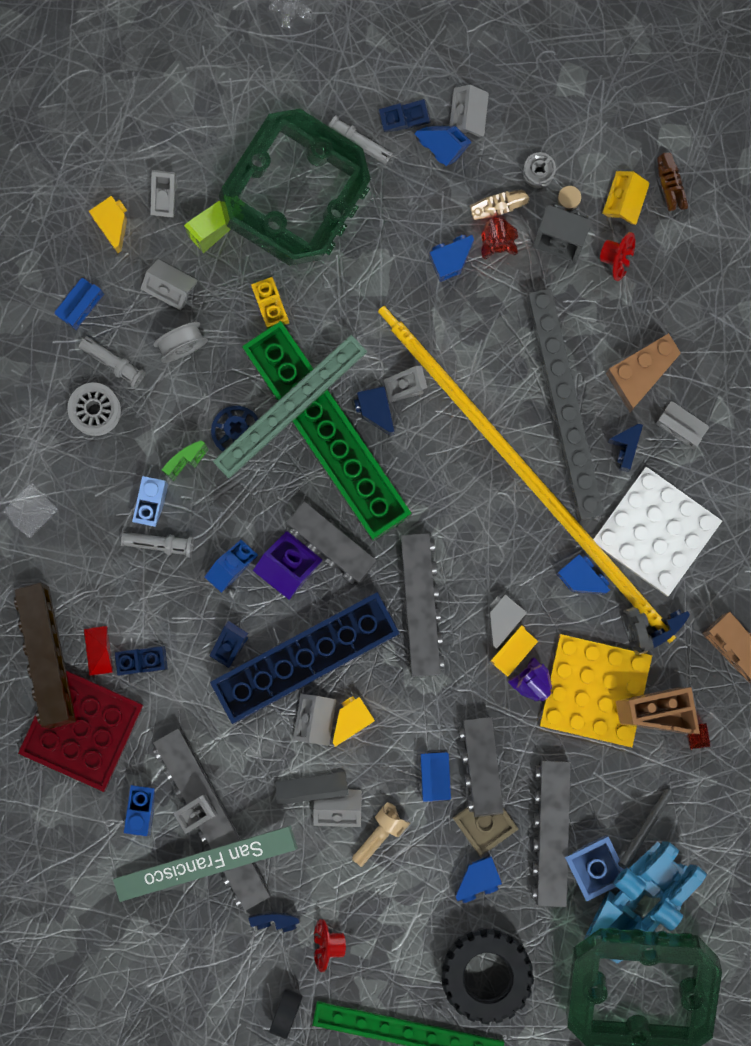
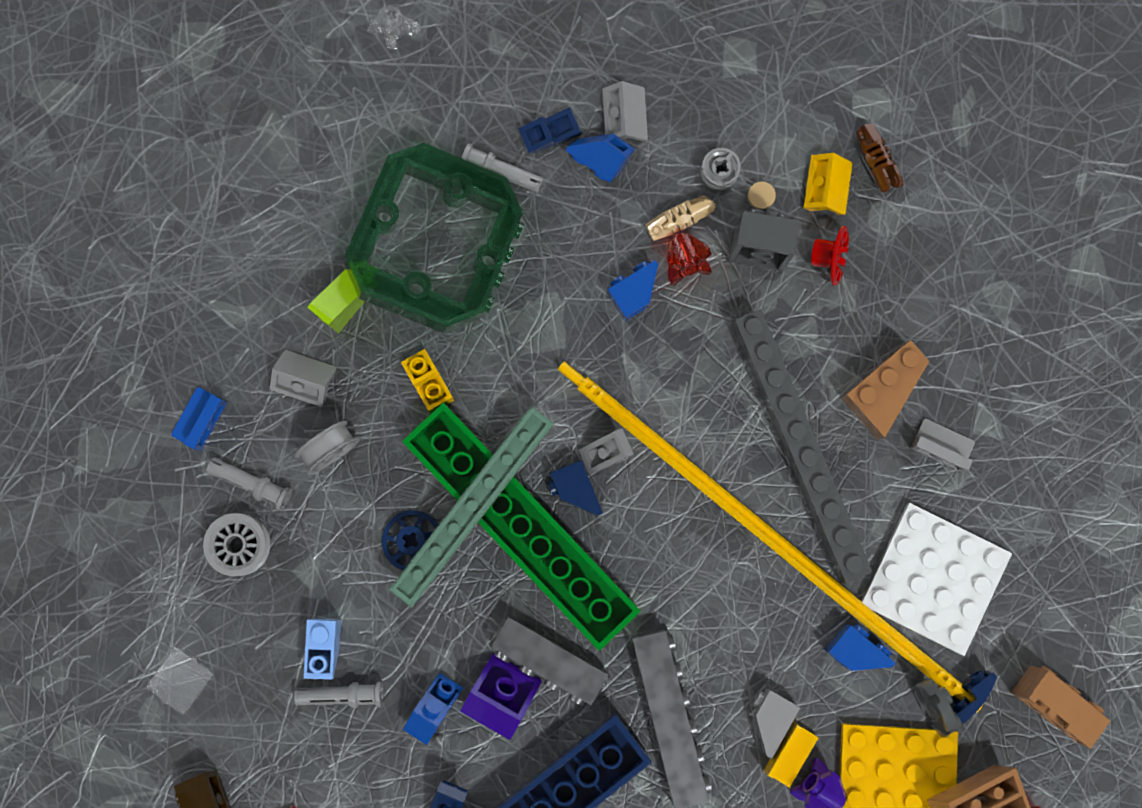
camera: 10 degrees left, 0 degrees up
yellow slope [89,196,127,253] -> none
light grey slope [150,170,178,217] -> none
bright green slope [162,440,209,481] -> none
dark blue slope [608,424,643,472] -> none

